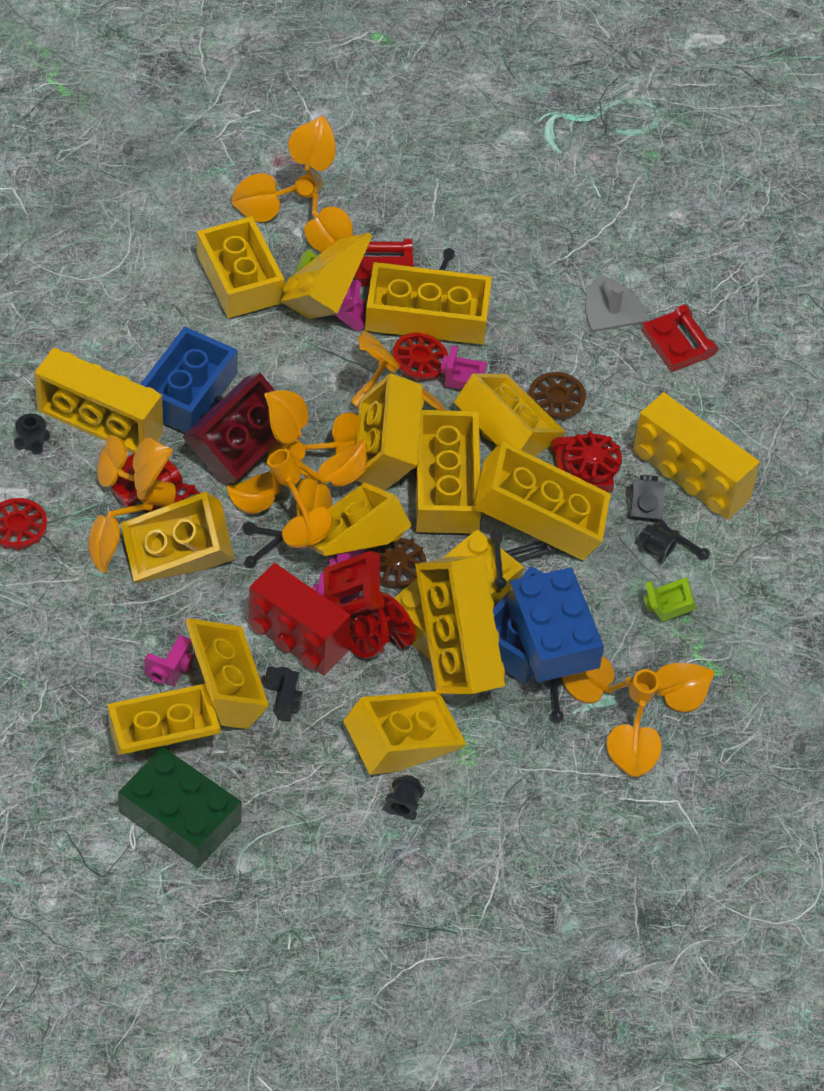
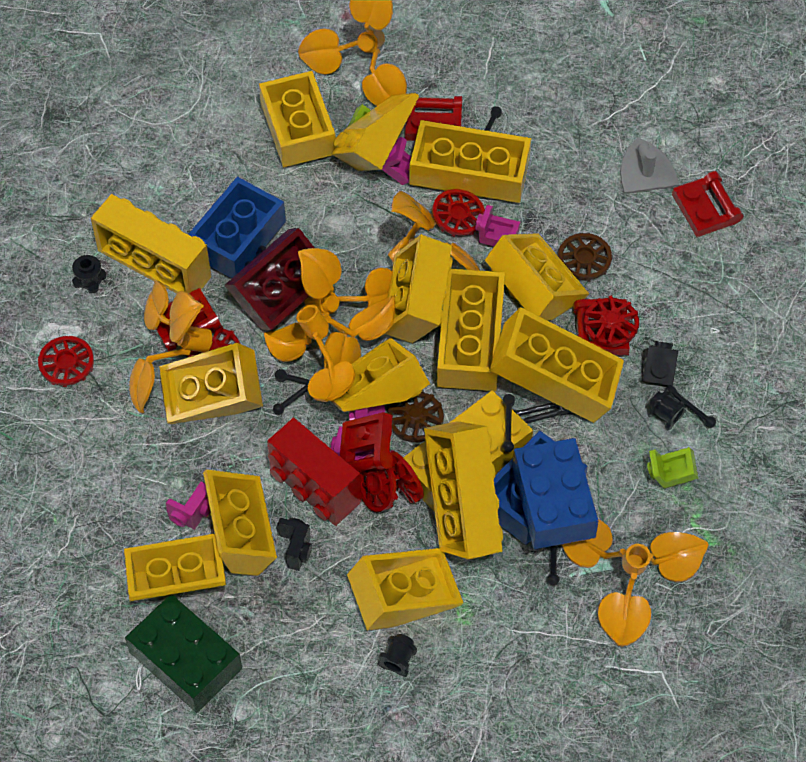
camera: 10 degrees right, 5 degrees up
yellow brick [633,392,760,520] -> none

